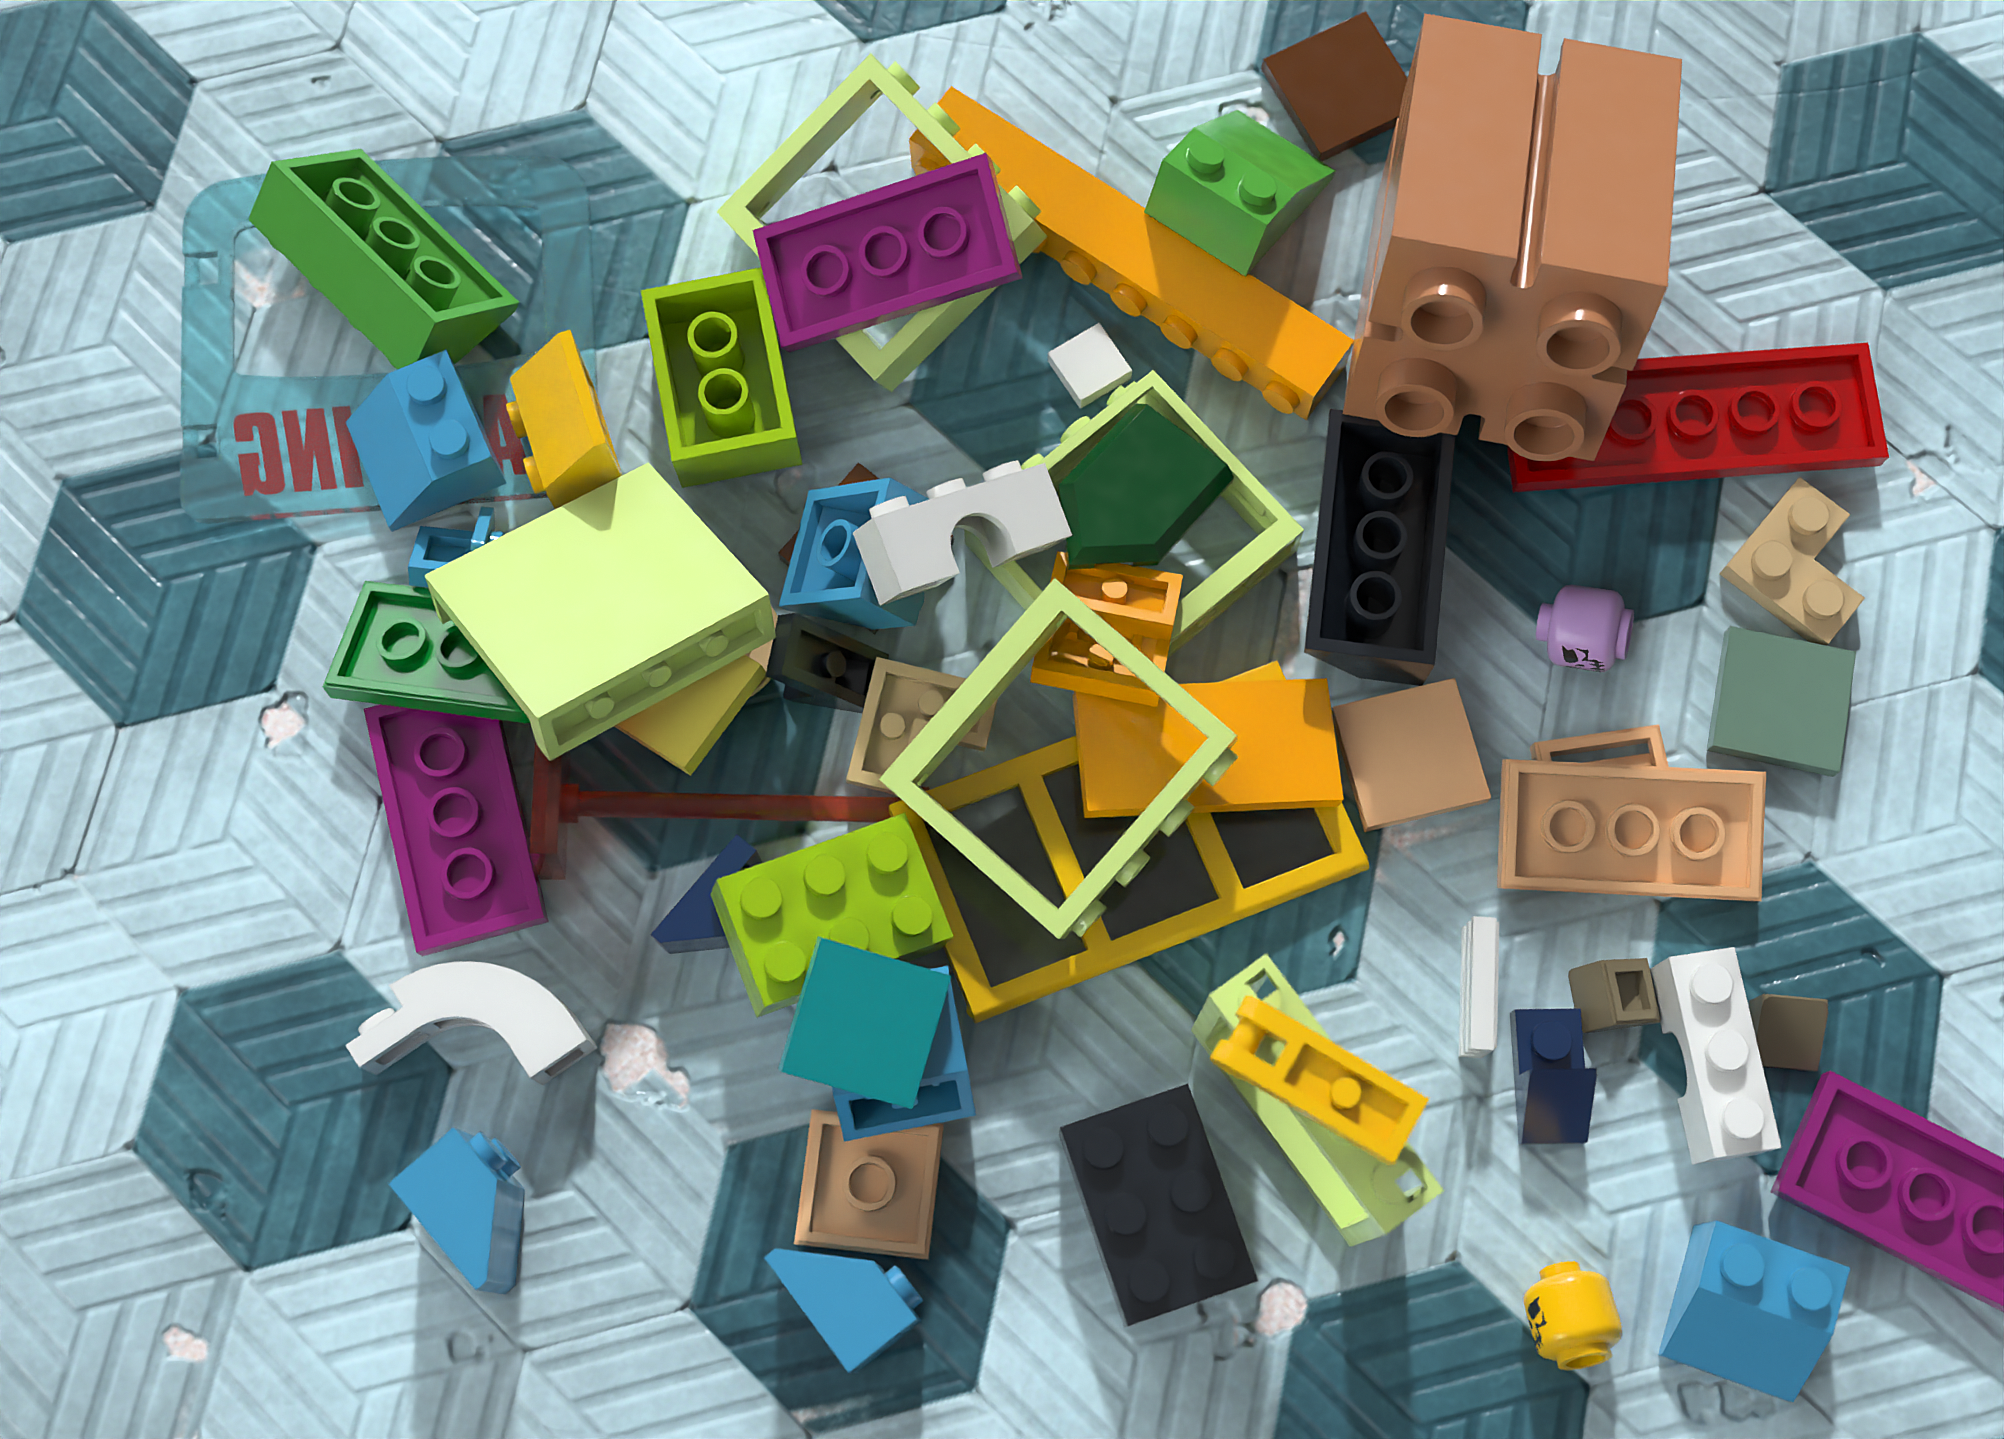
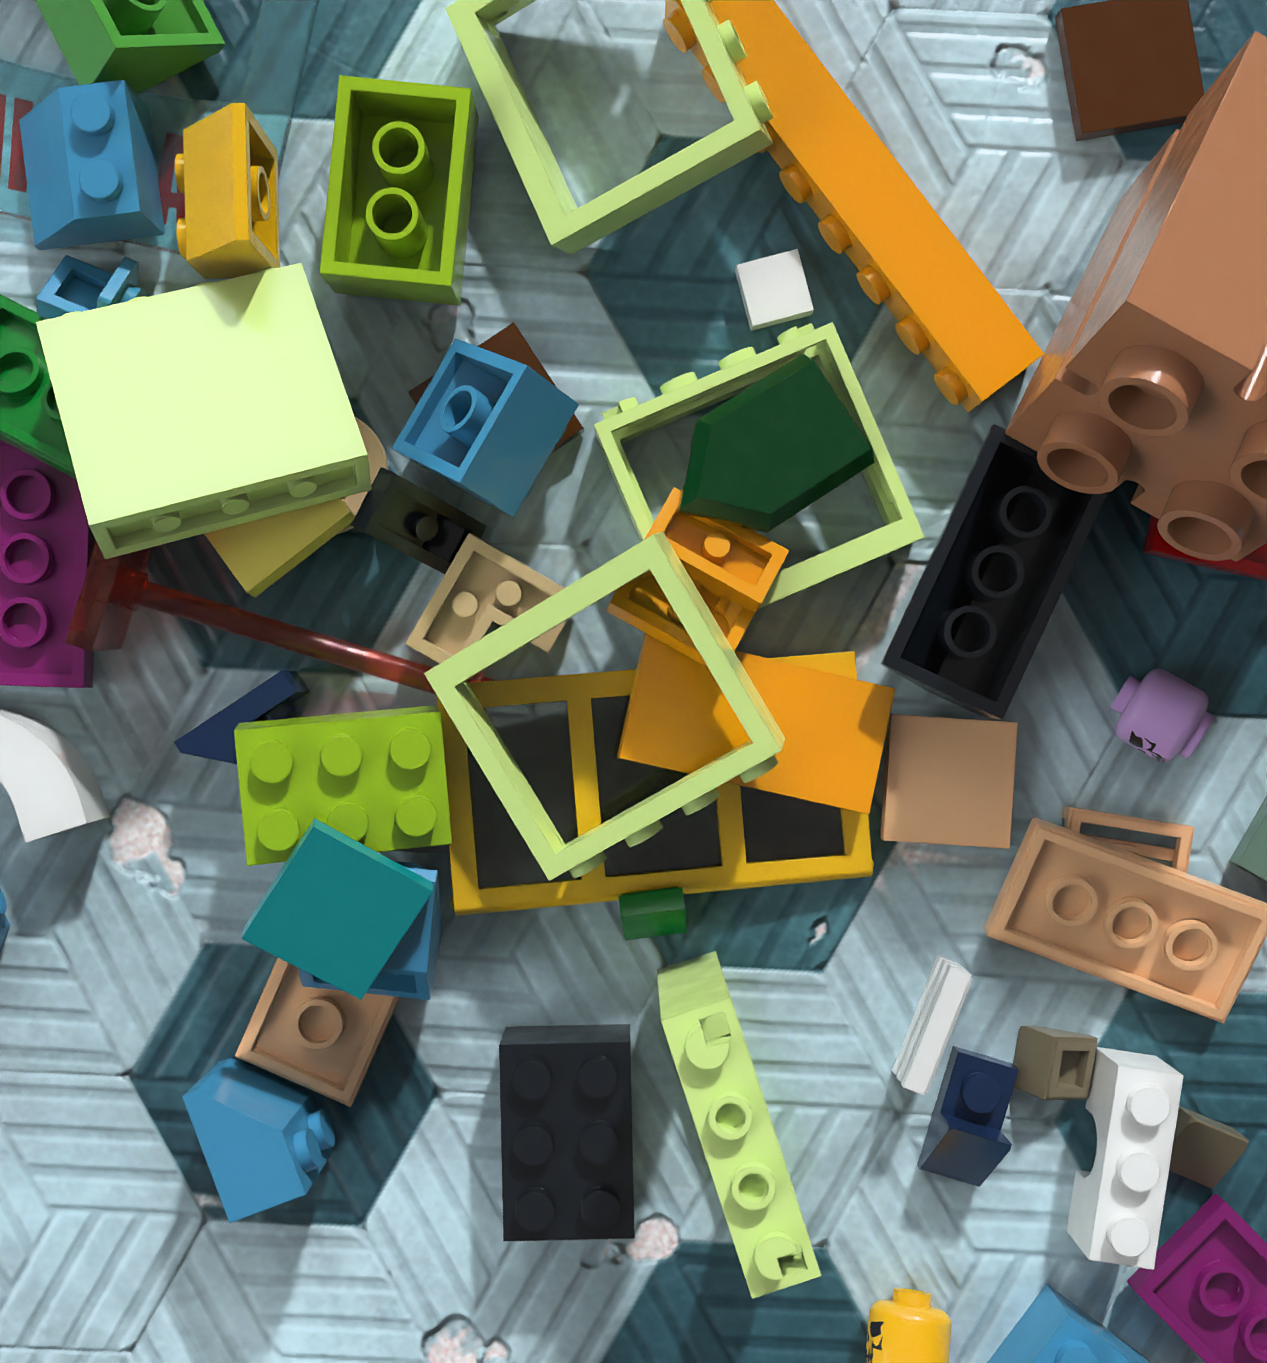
camera: 20 degrees right, 15 degrees up
magenta plate [752,153,1023,353] -> none
white arch [853,460,1072,606] -> none
bright green slope [1144,109,1336,277] -> none
yellow plate [1209,995,1429,1166] -> none
none -> green tile [618,886,688,941]

